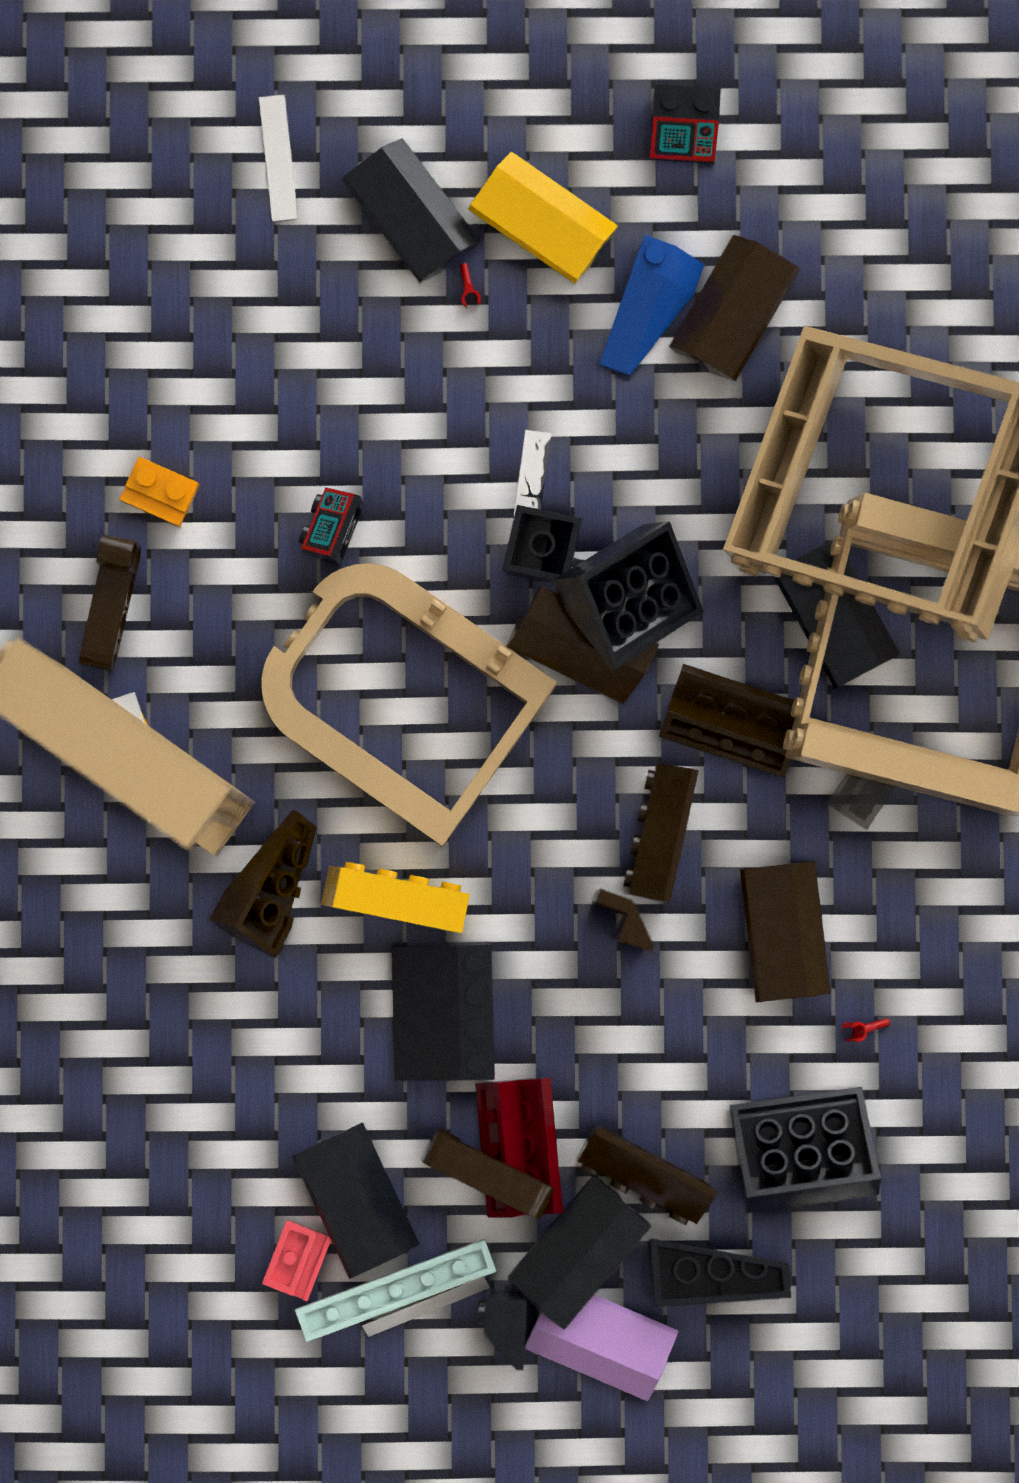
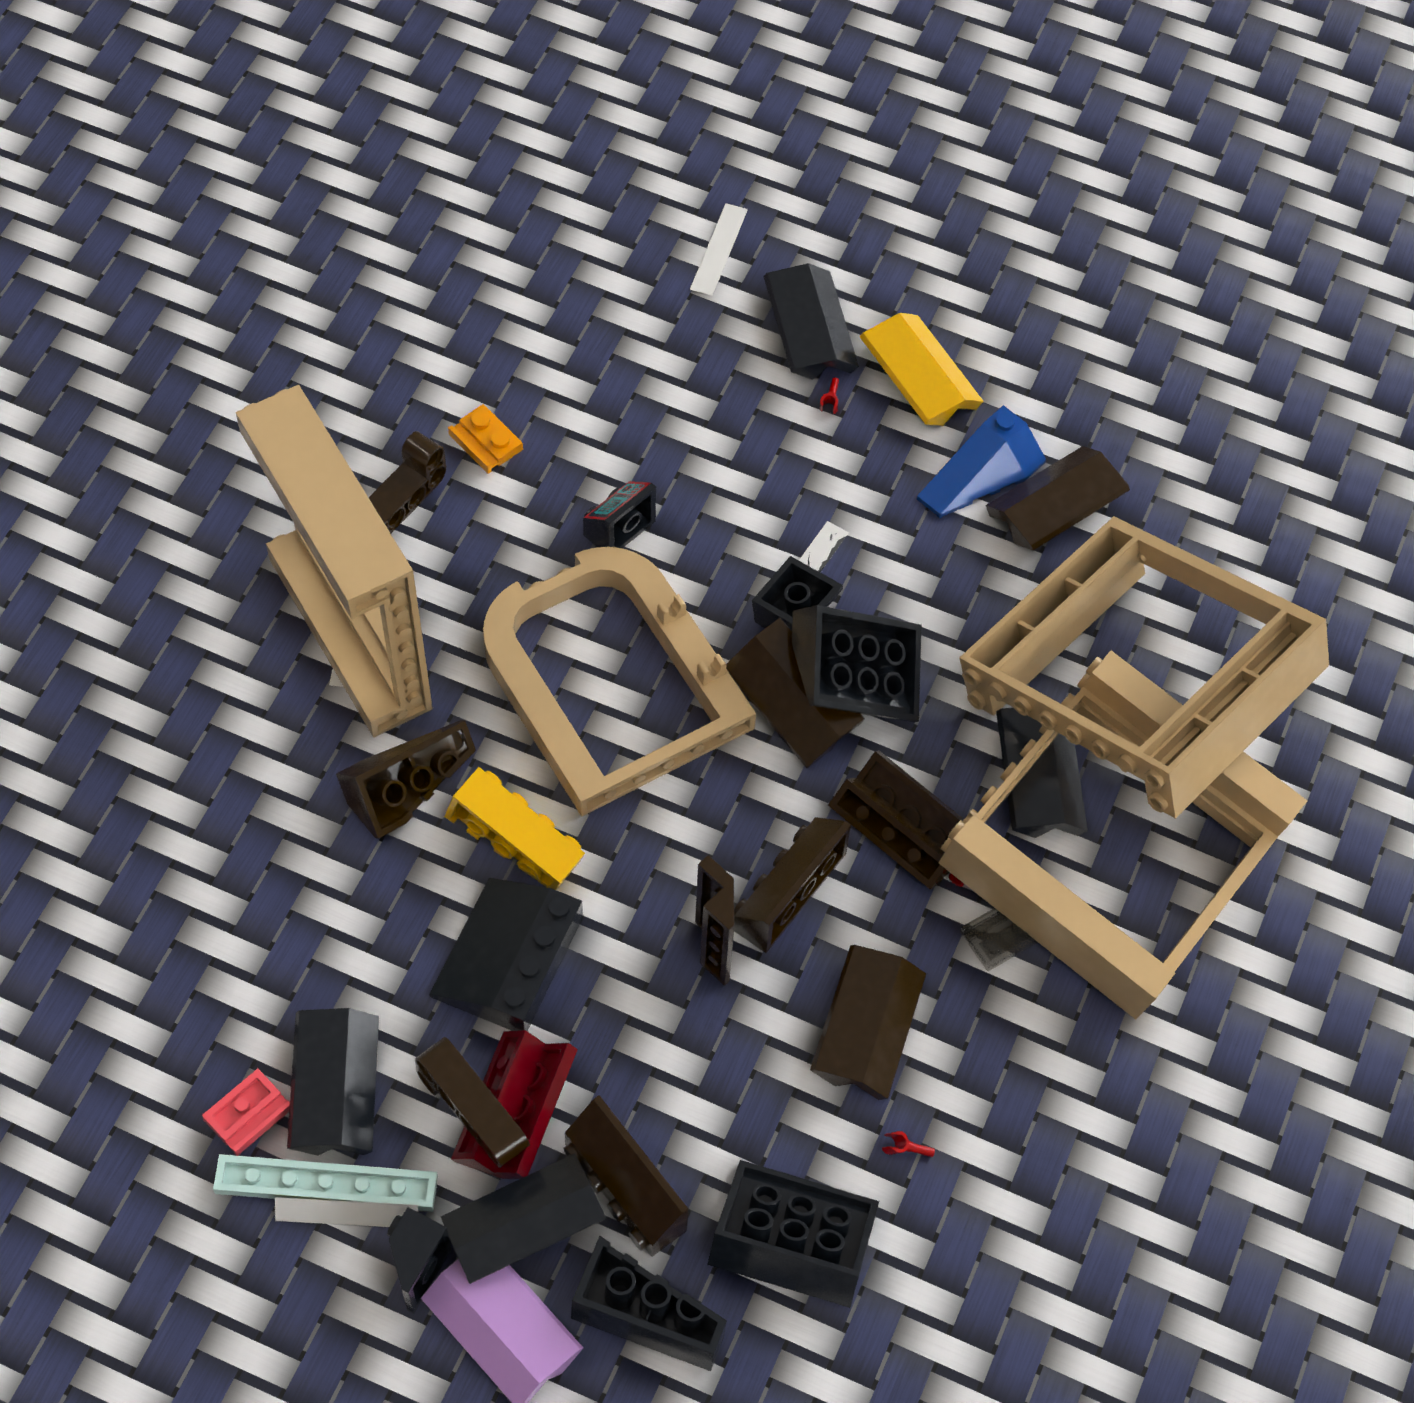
camera: 25 degrees right, 25 degrees down
slope [649,84,721,164] -> none

